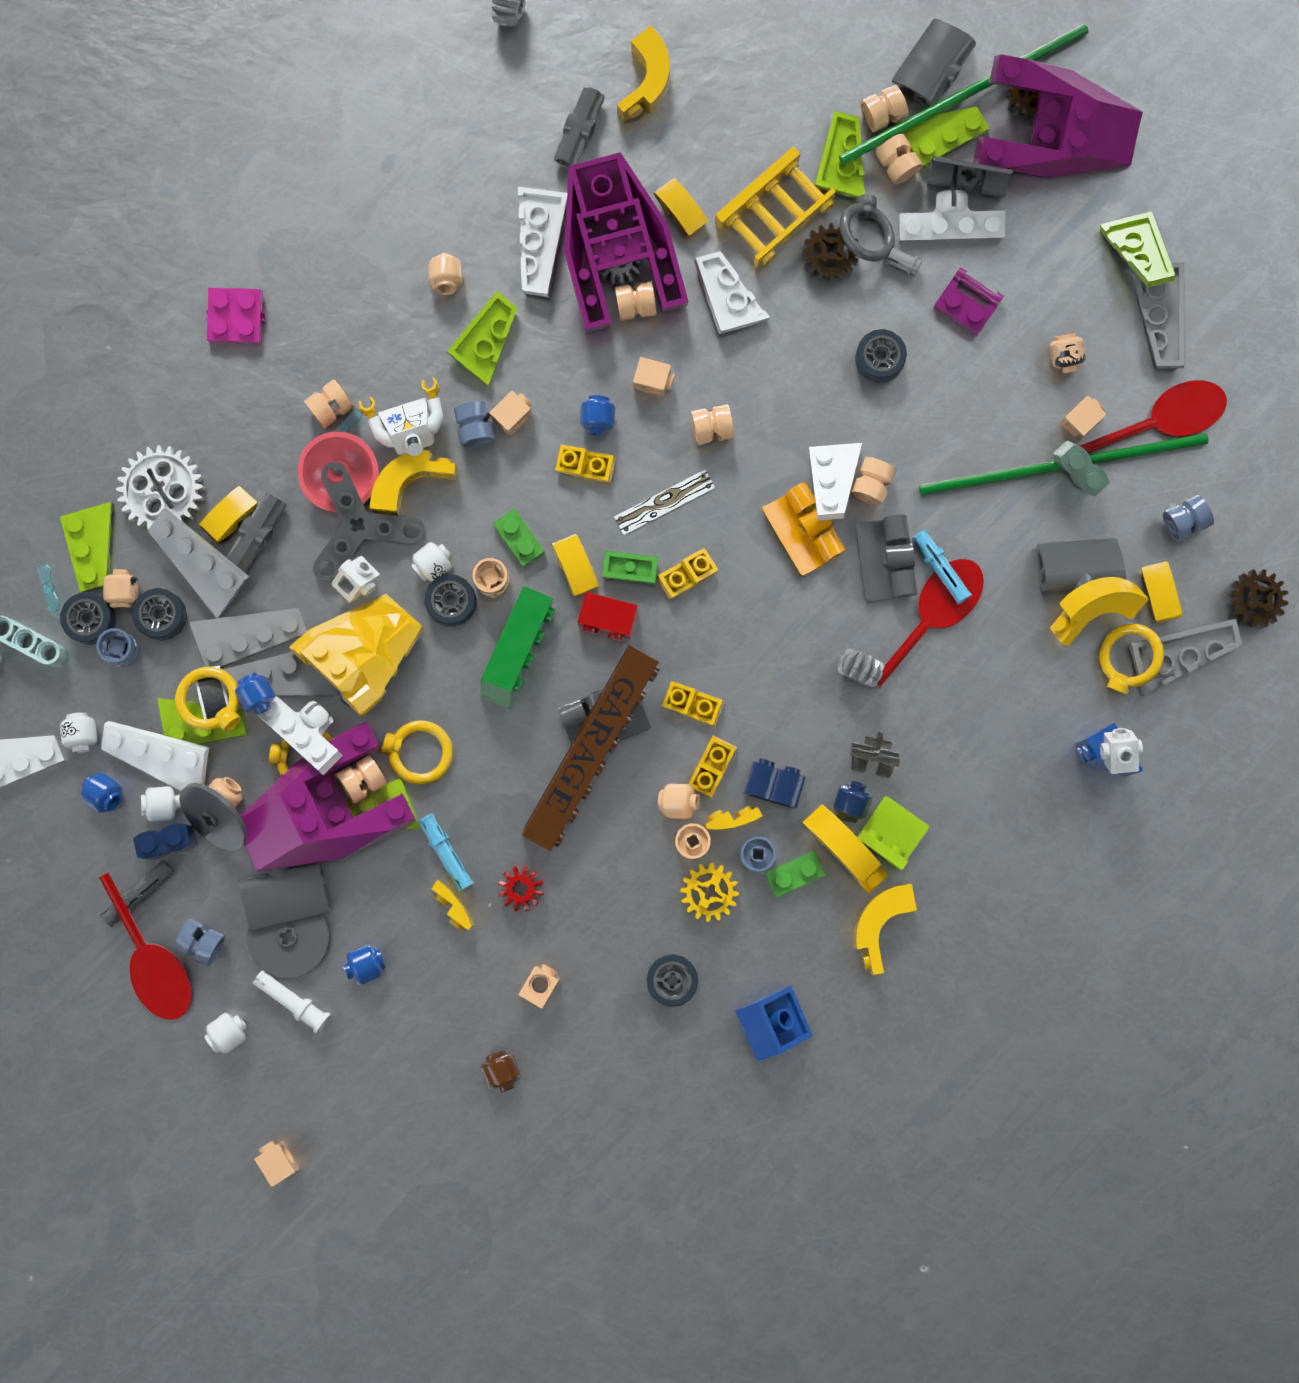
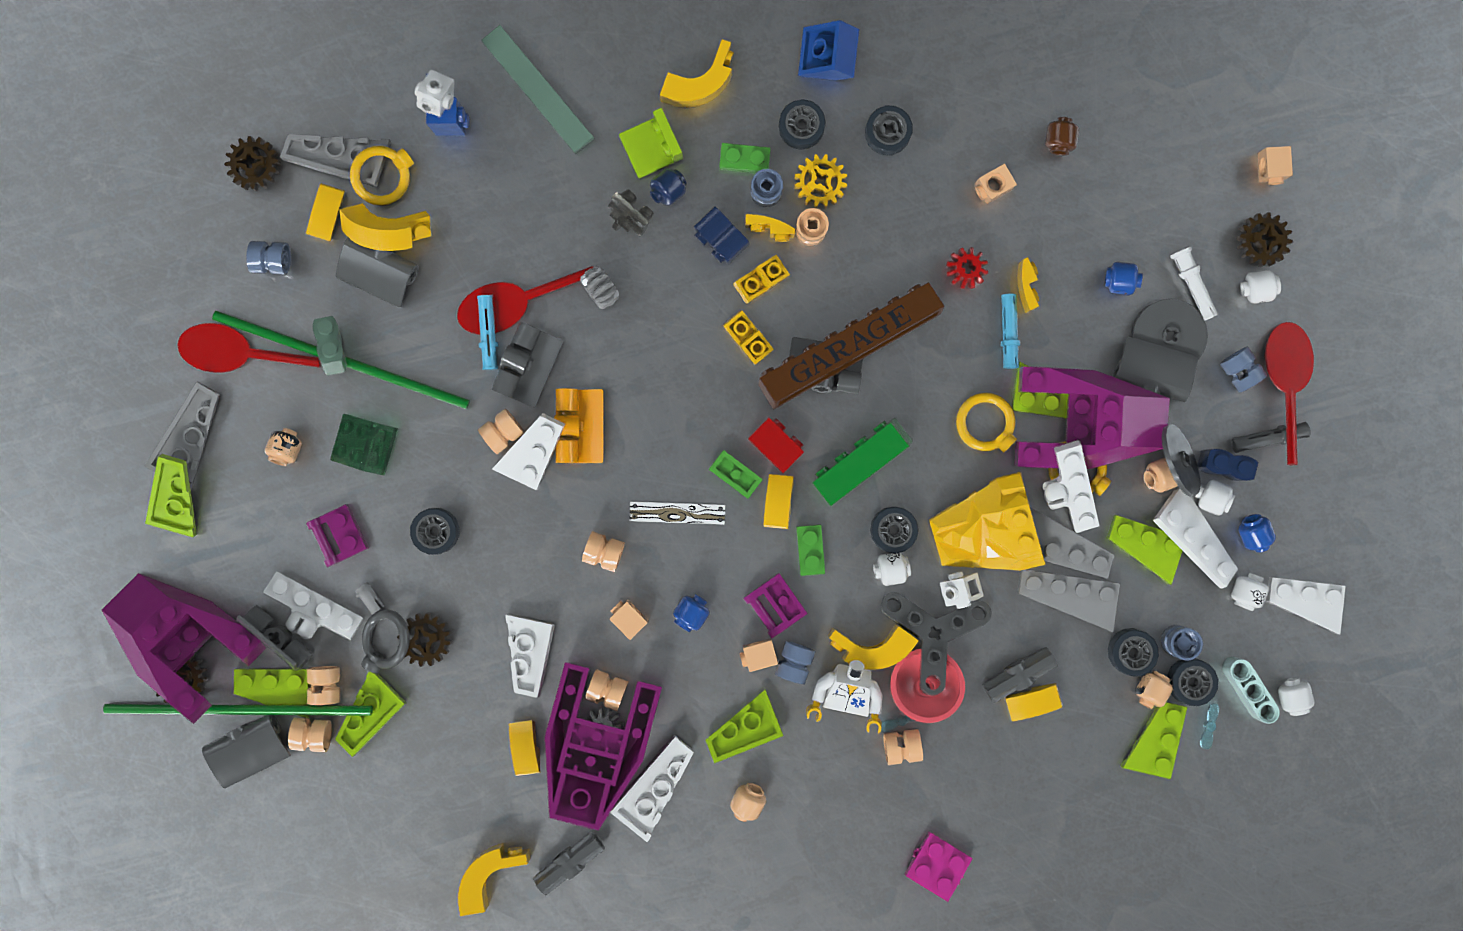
camera: 155 degrees left, 5 degrees up
white gear [116,445,205,529] -> none
light grey wing [148,509,249,618] -> none
yellow piece [175,667,241,732] -> none
slope [195,666,228,719] -> none
blue head [235,673,275,715] -> none
light nougat wheel [336,755,387,804] -> none
light nougat wheel [473,558,510,598] -> none
yellow slope [555,445,616,484] -> none
yellow slope [656,548,718,600] -> none
light nougat head [658,783,700,820] -> none
yellow fence [715,146,836,268] -> none
yellow arch [802,804,889,894] -> none
light nougat brick [1060,396,1107,442] -> none
none -> clear green bracket [330,414,398,475]
none -> sand green tile [481,25,594,154]
none -> magenta plate [743,573,808,639]
none -> wheel [778,99,826,150]
none -> dark brown gear [1236,212,1293,267]

